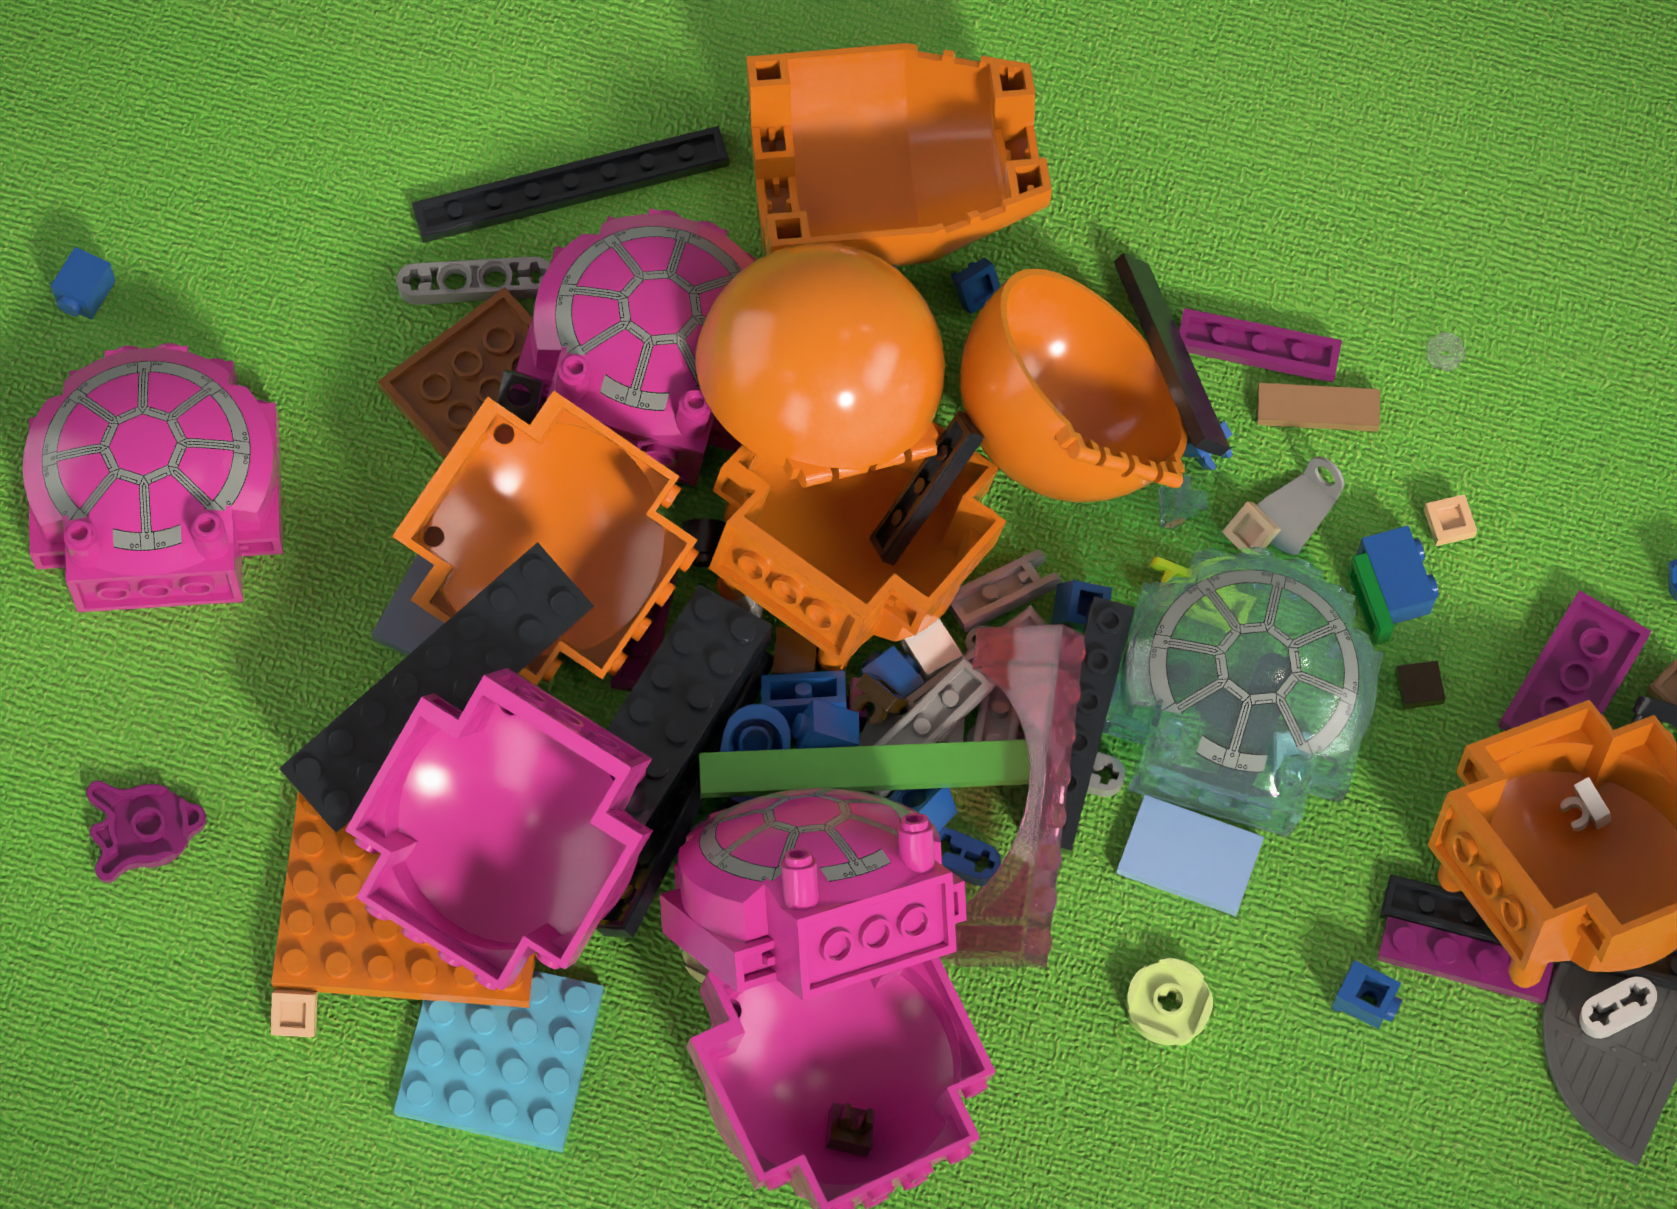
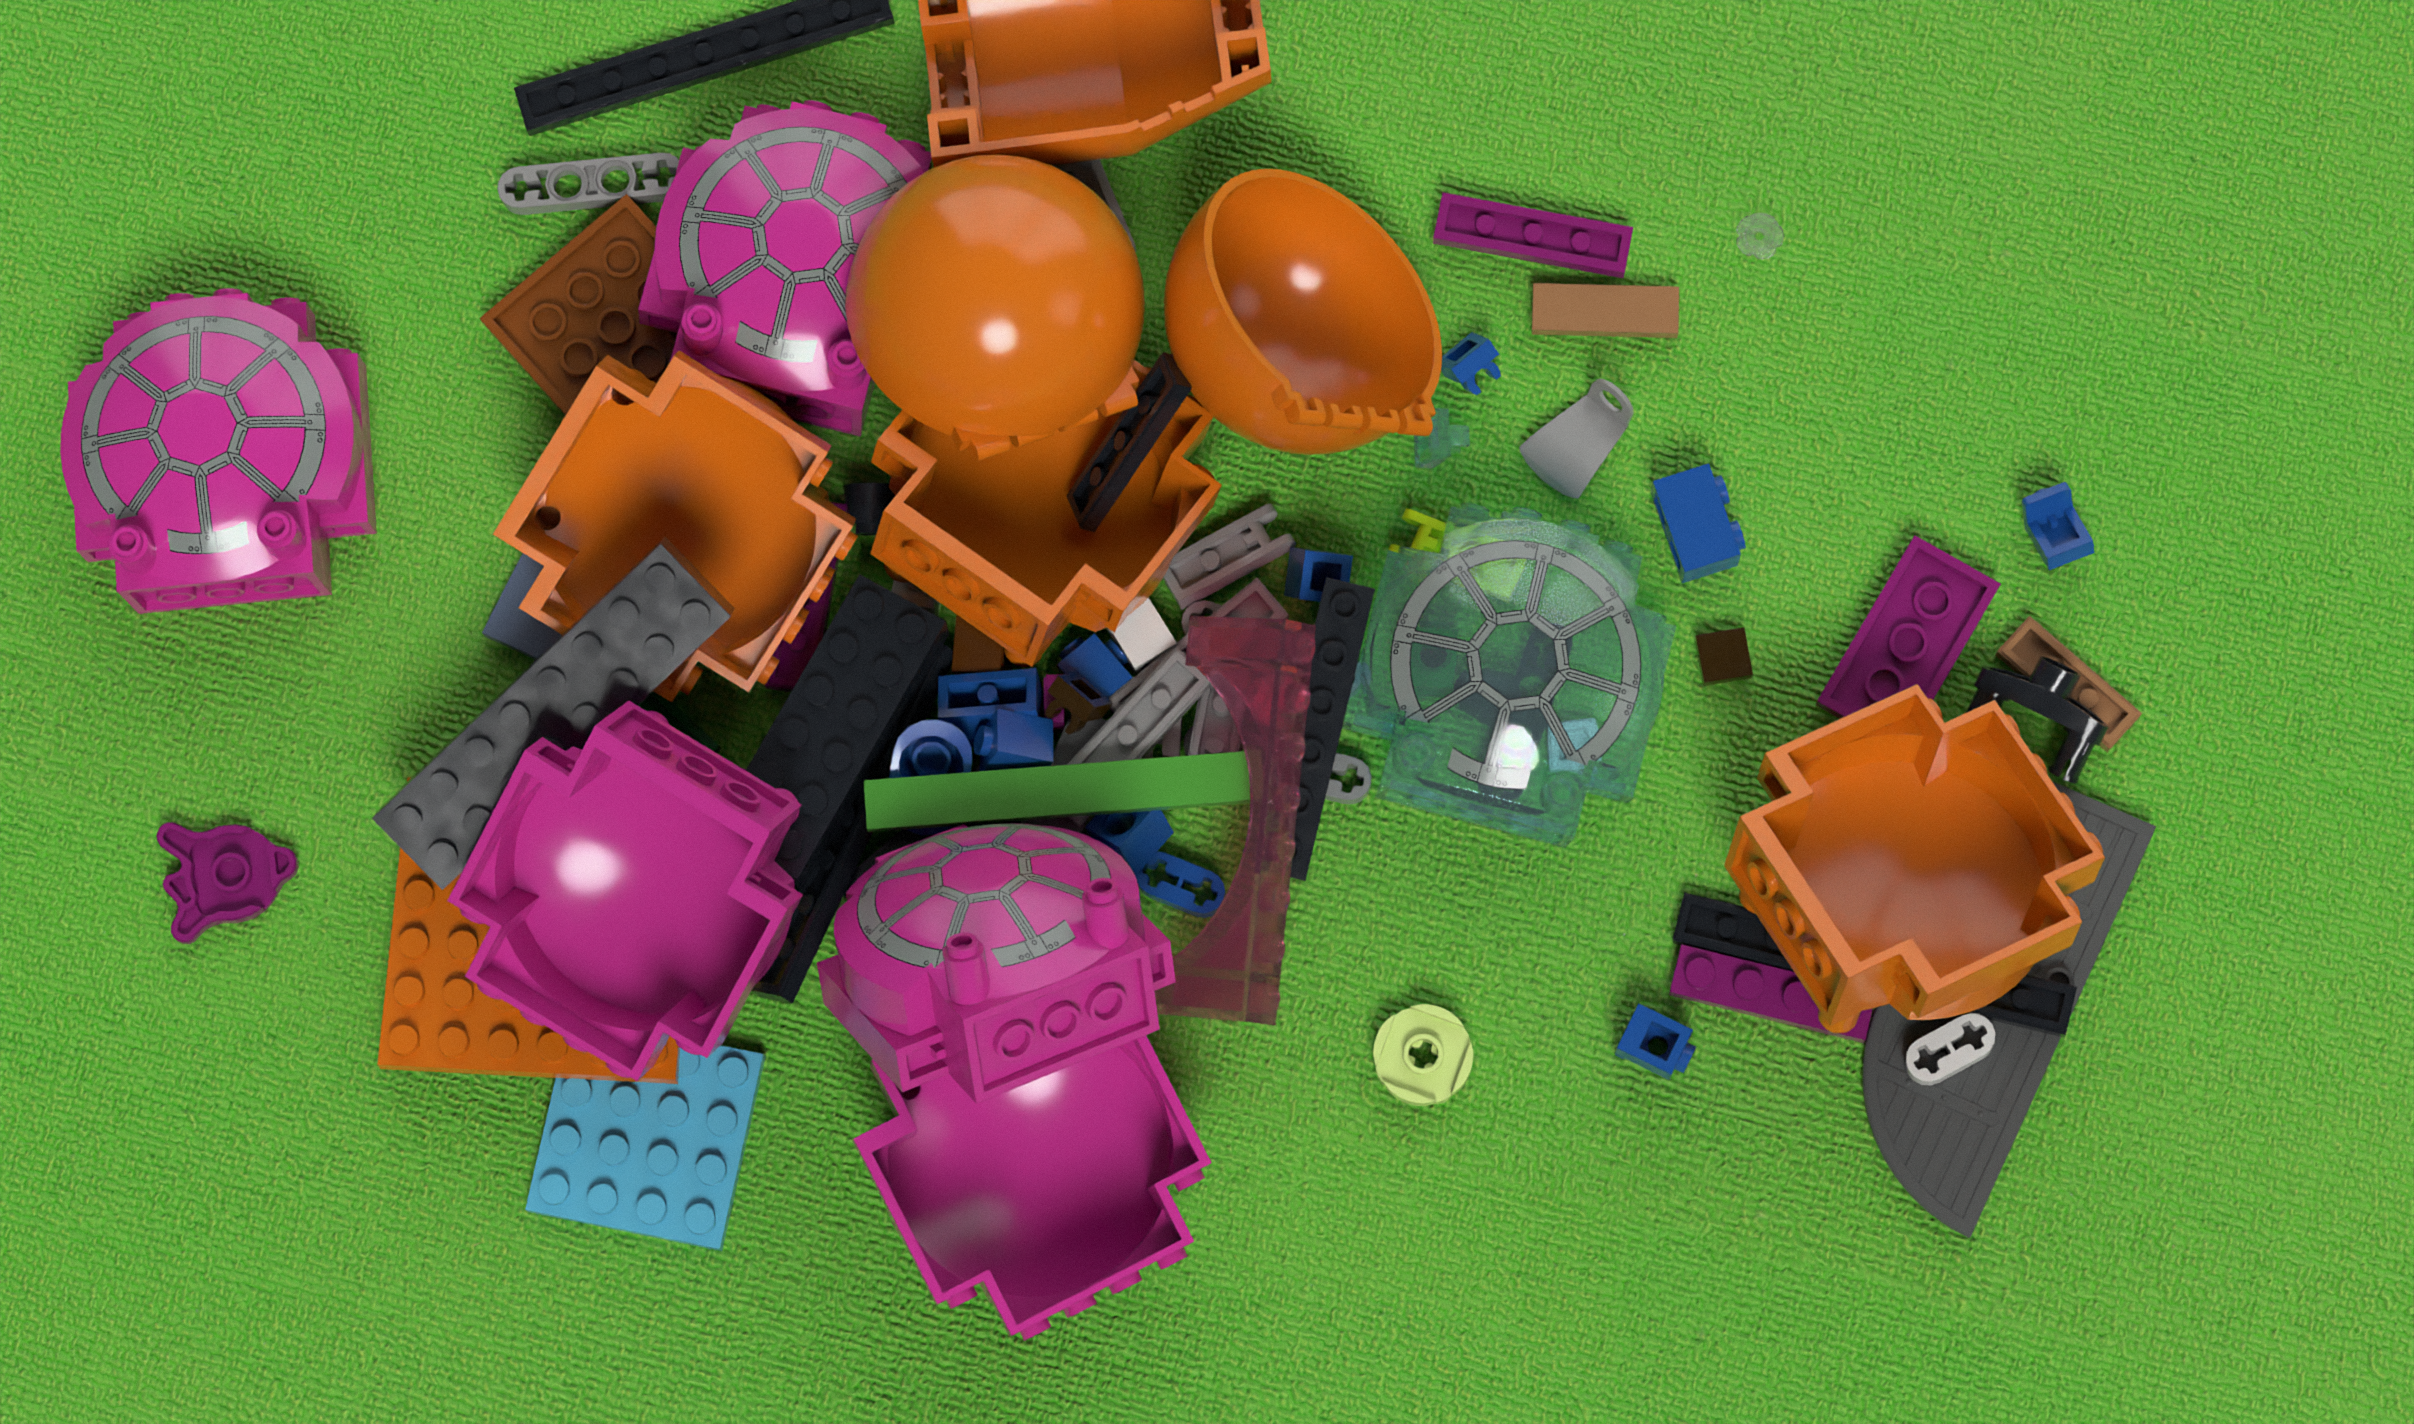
camera: 10 degrees right, 10 degrees up
blue brick [51,247,116,320] -> none
light nougat plate [271,989,318,1037] -> none
black bracket [497,369,547,425] -> none
dark brown tile [826,1103,875,1157] -> none
blue tile [951,257,1000,314] -> none
black tile [1114,253,1231,457] -> none
light blue tile [1116,795,1264,916] -> none
light nougat plate [1222,501,1281,560] -> none
green tile [1347,553,1394,645] -> none
light nougat plate [1424,494,1477,546] -> none
white tile [1560,777,1612,831] -> none

